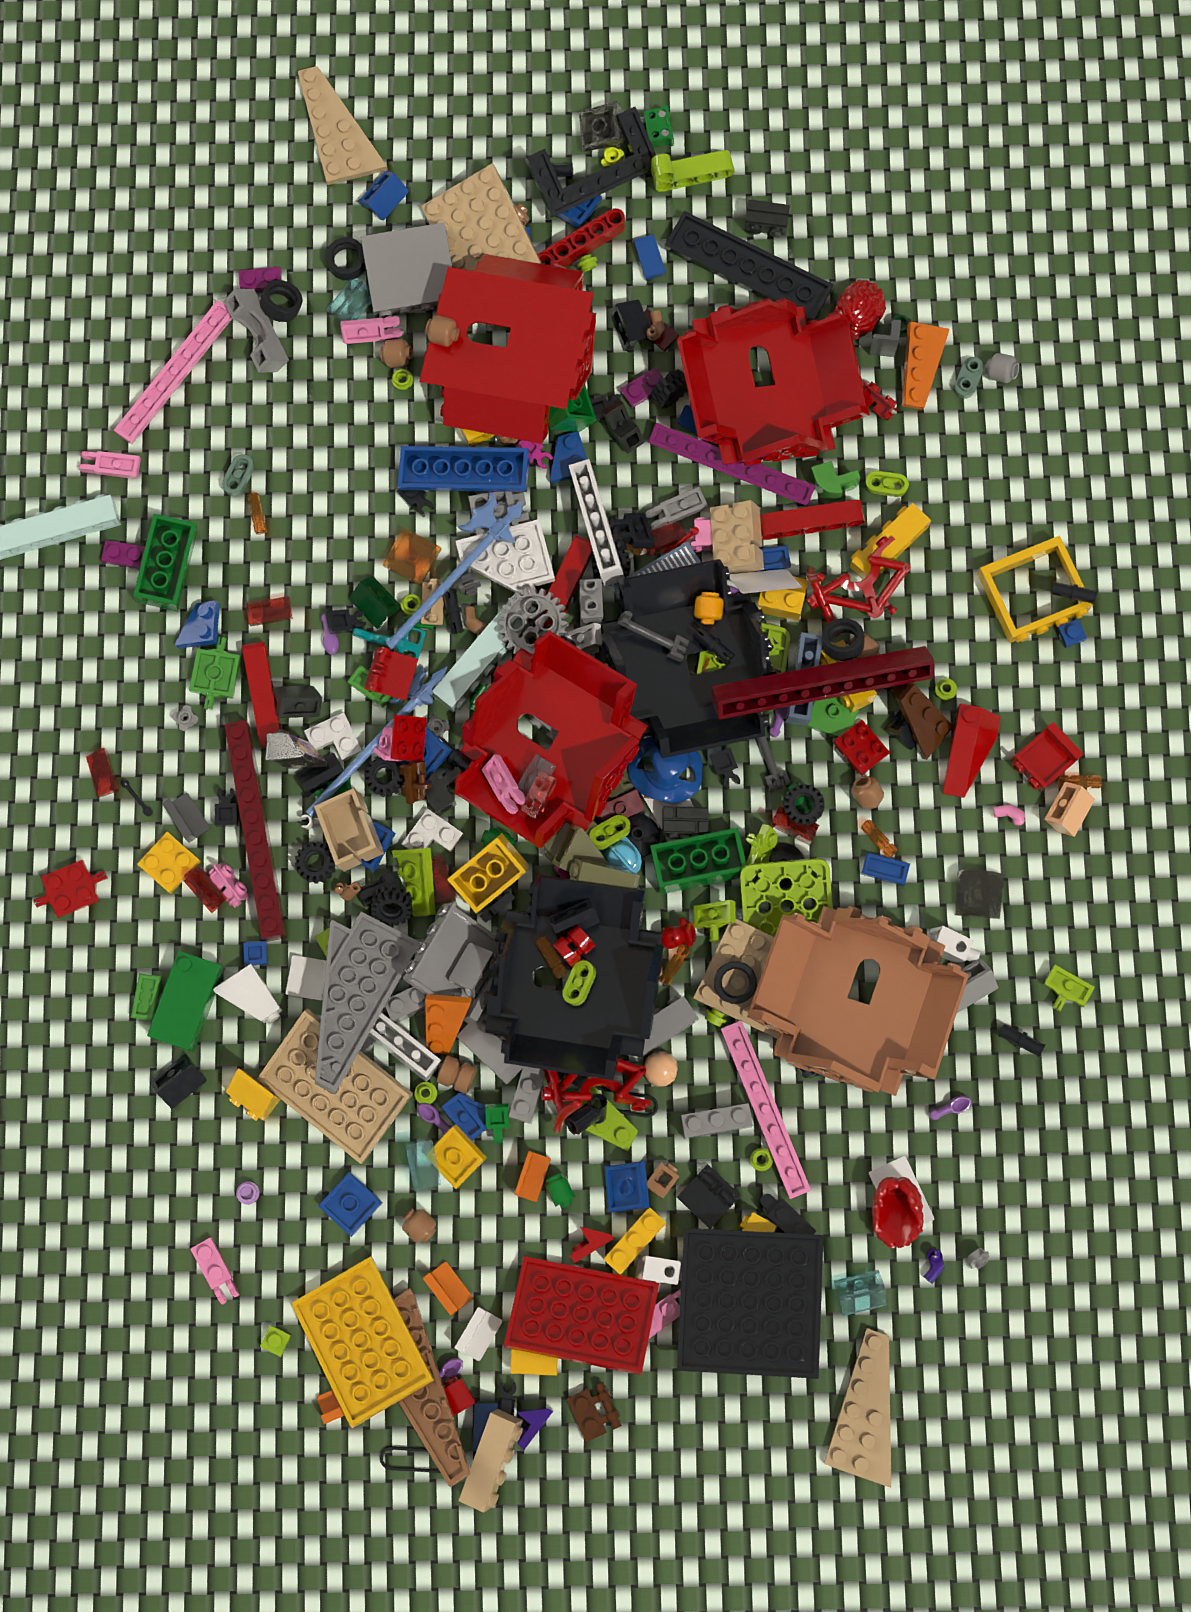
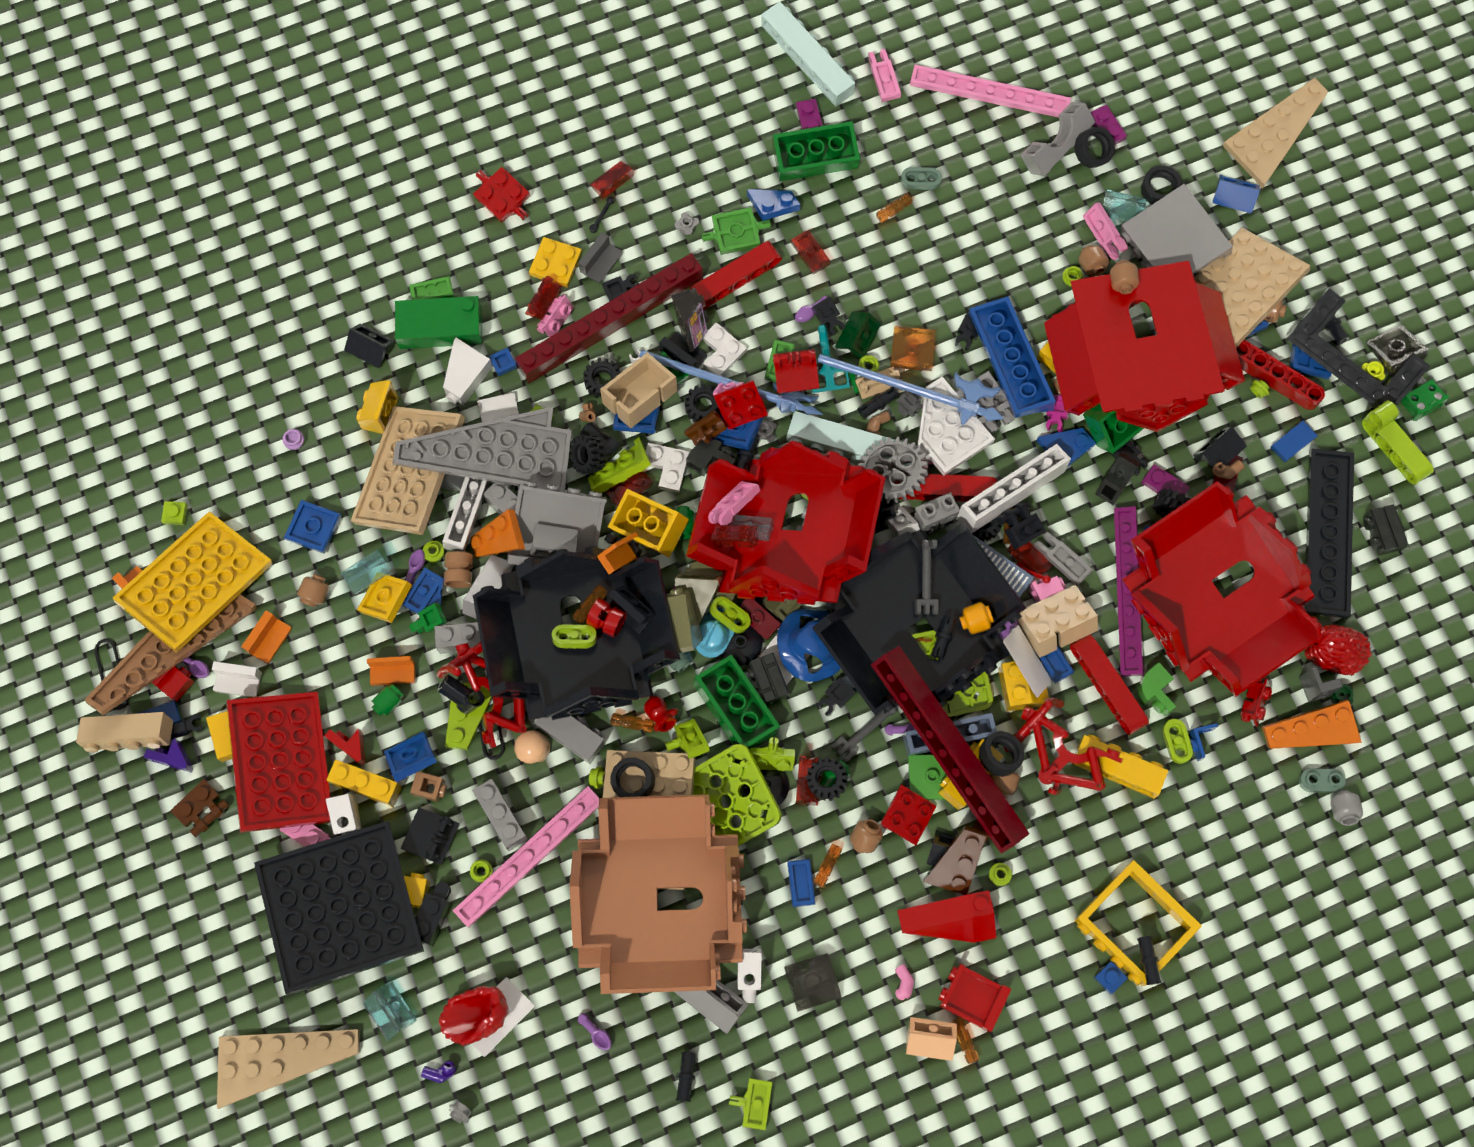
camera: 65 degrees right, 5 degrees down
bright pink hinge [190,1237,240,1305] -> none
pearl dark grey panel [272,686,322,718] -> none
none -> orange panel [597,532,638,574]
none -> blue bracket [1188,723,1219,761]

